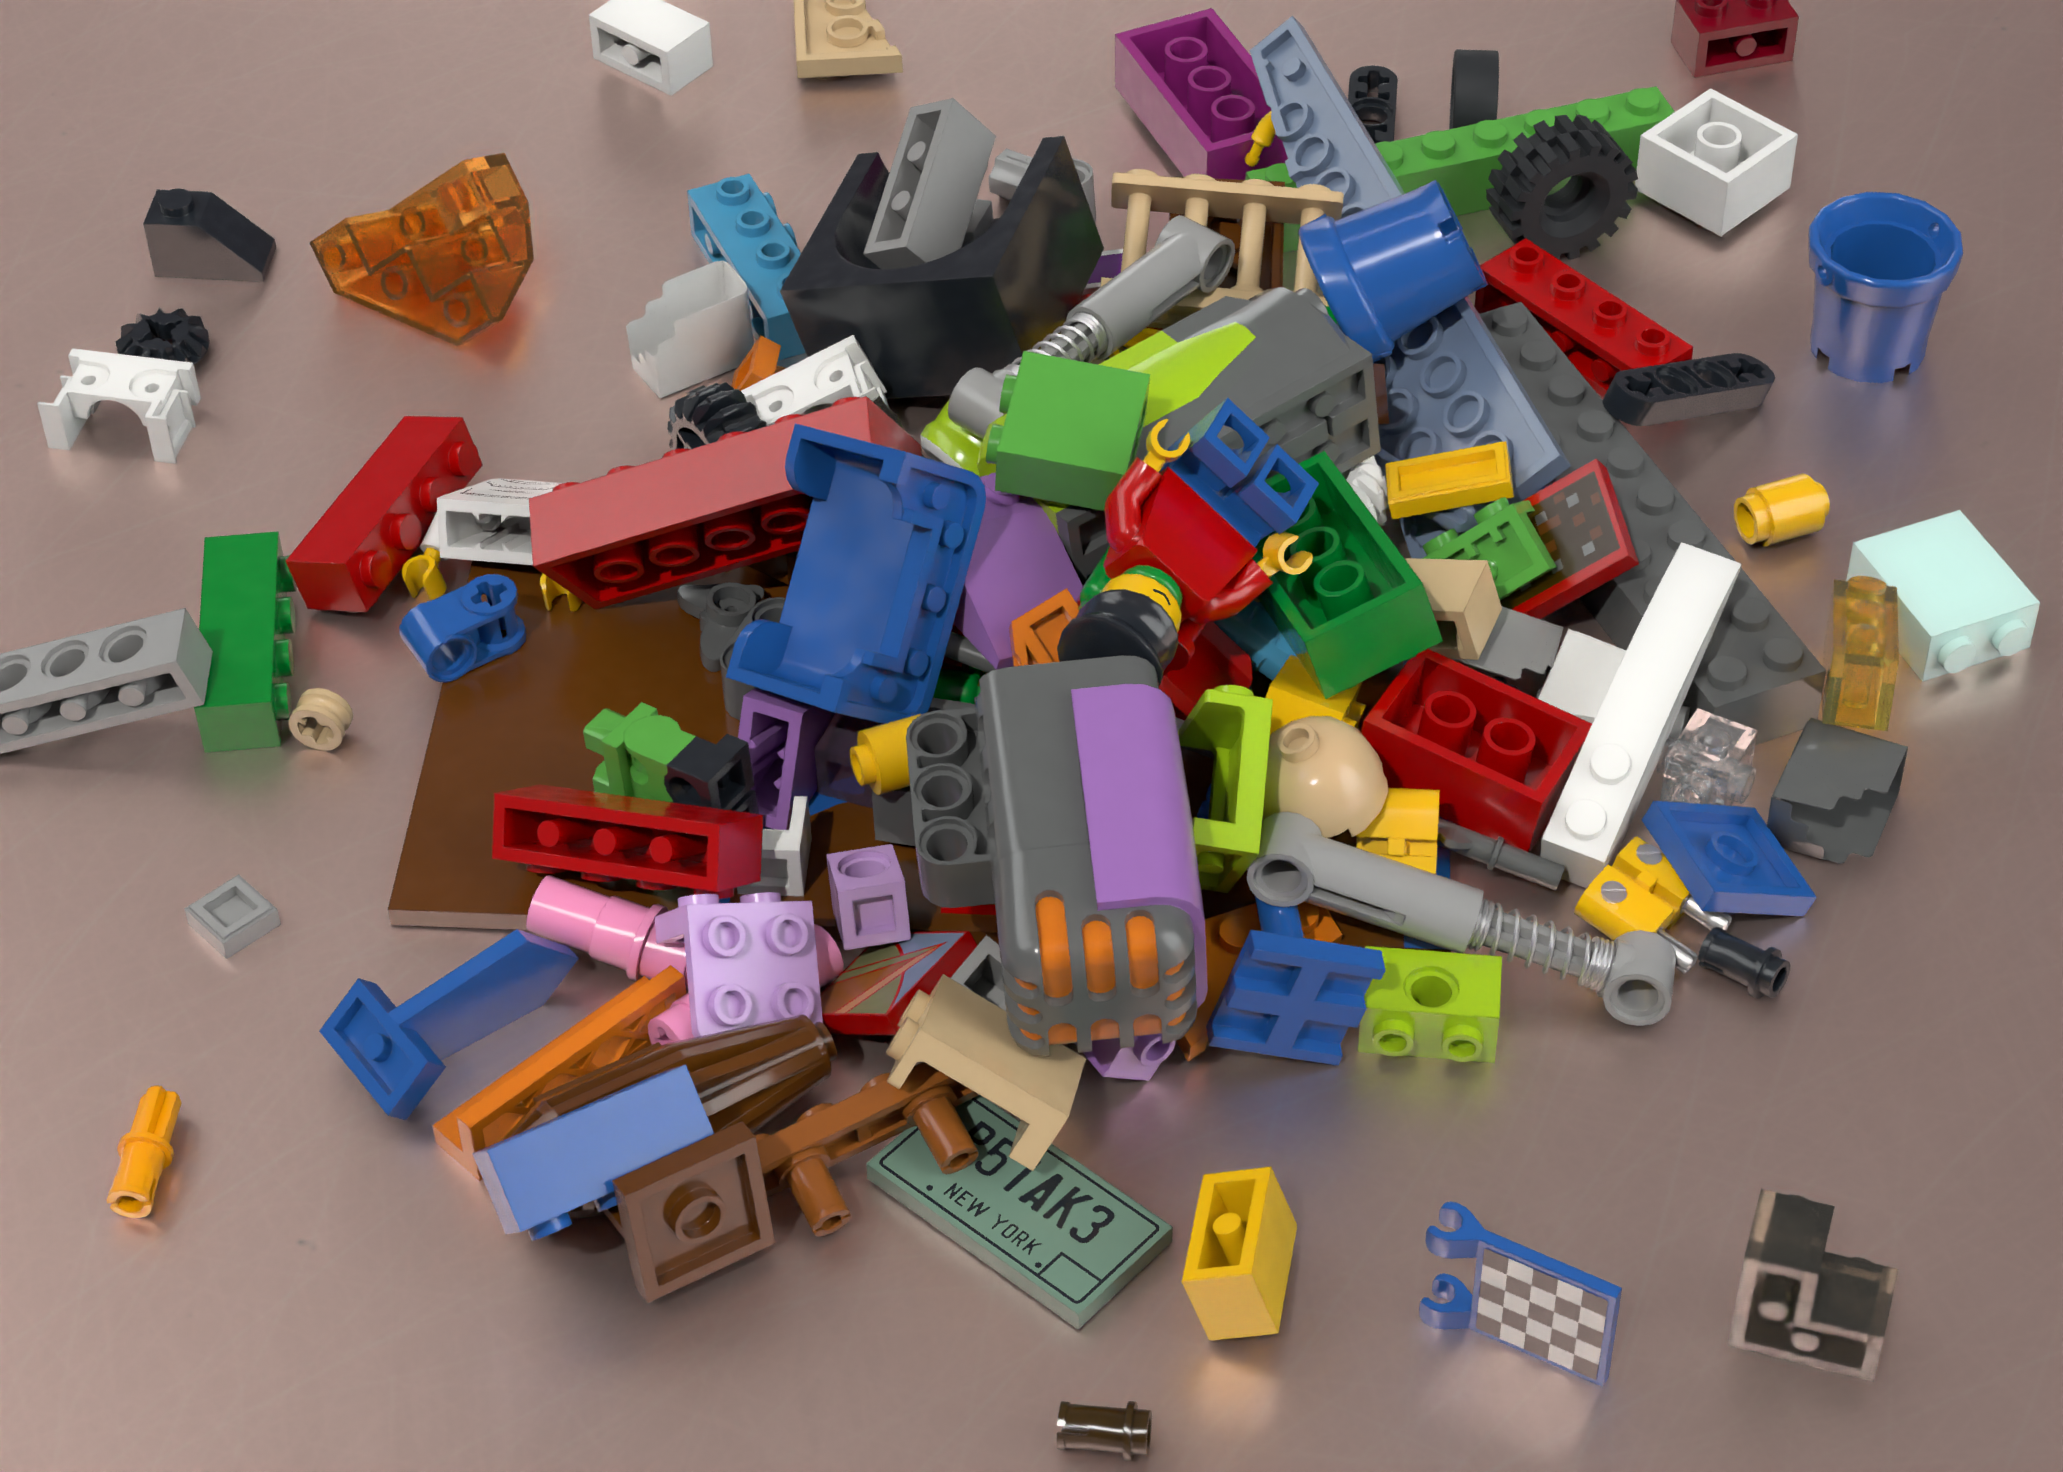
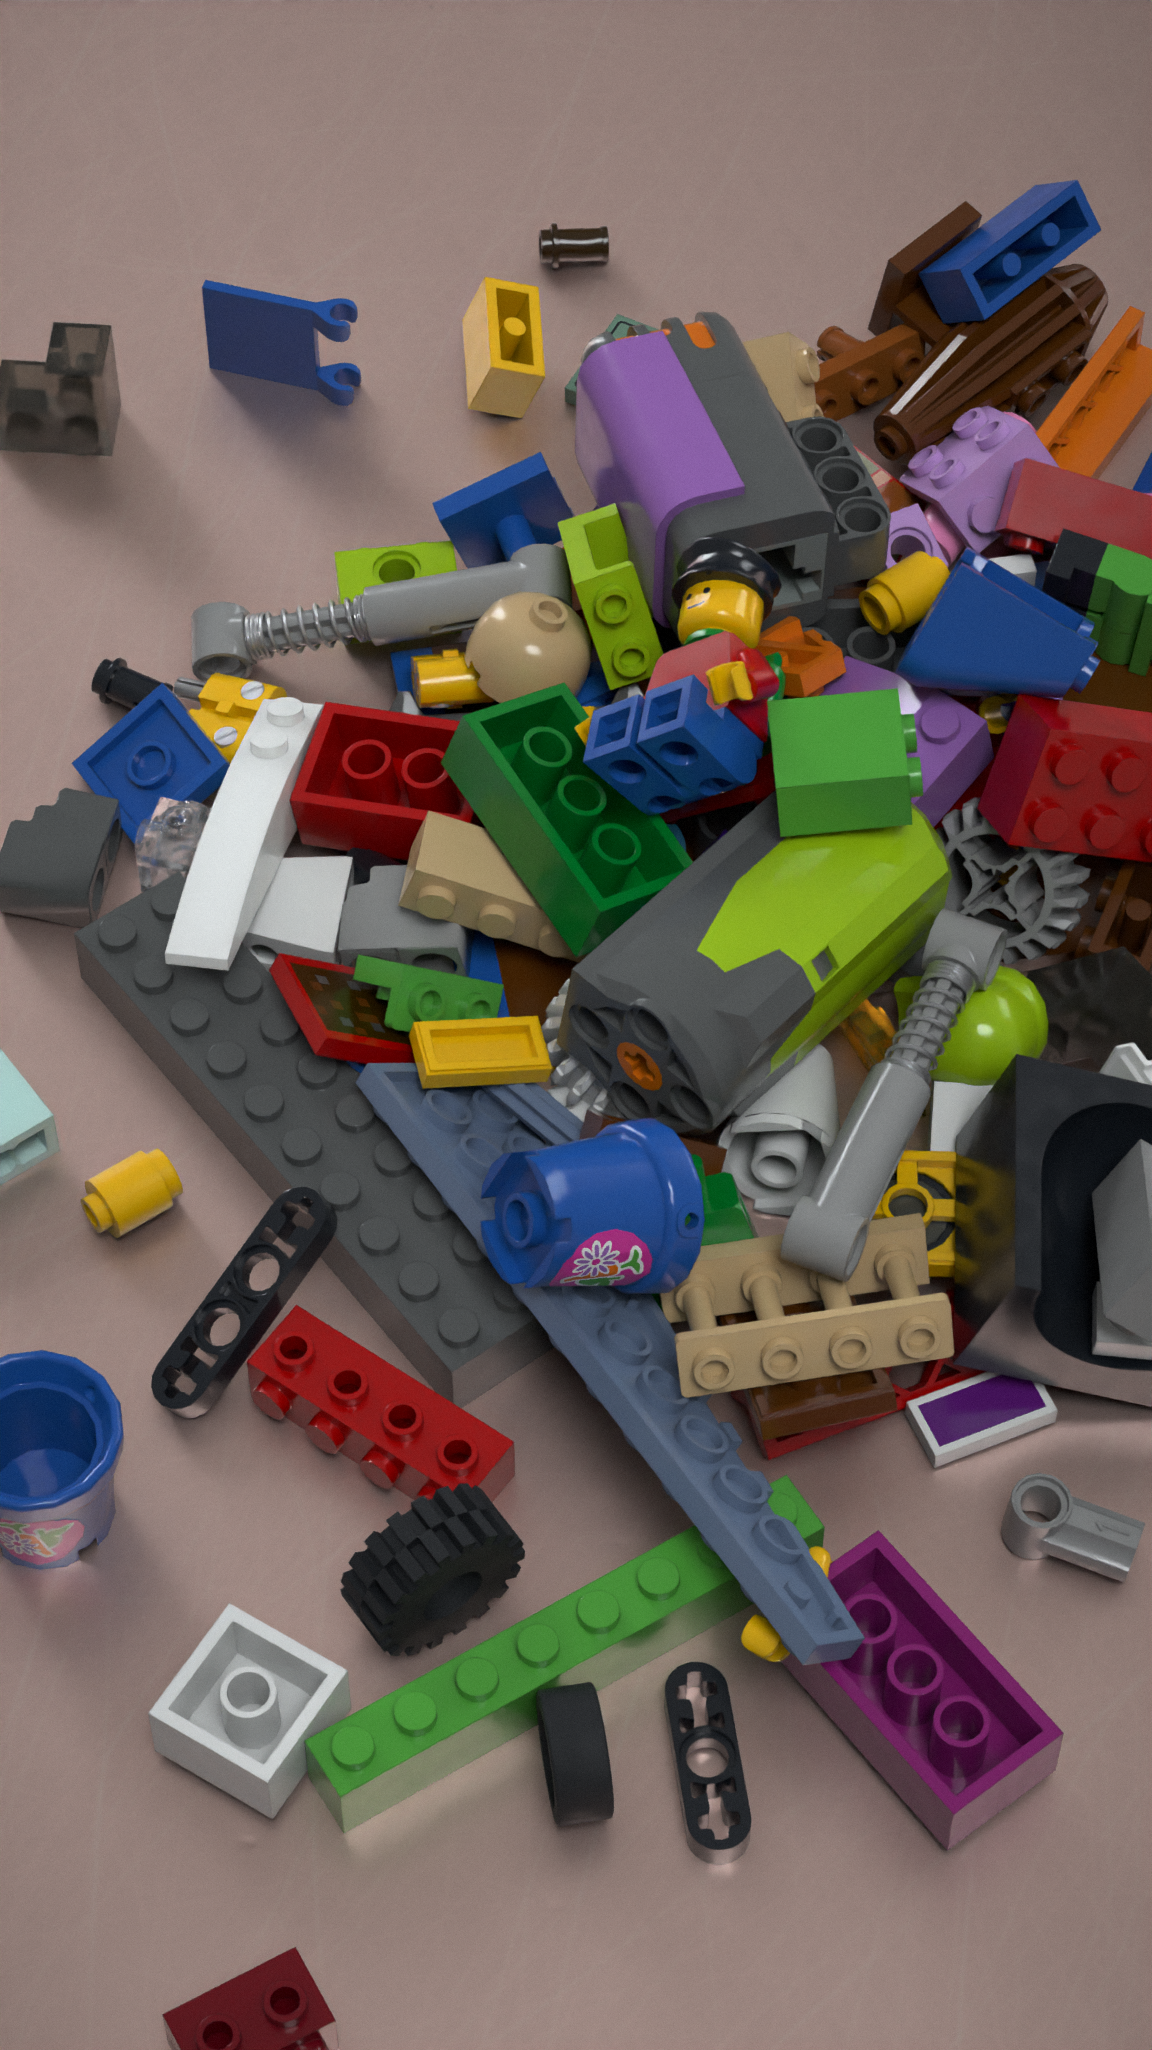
camera: 165 degrees right, 10 degrees up
clear yellow brick [1822,576,1899,731] -> none

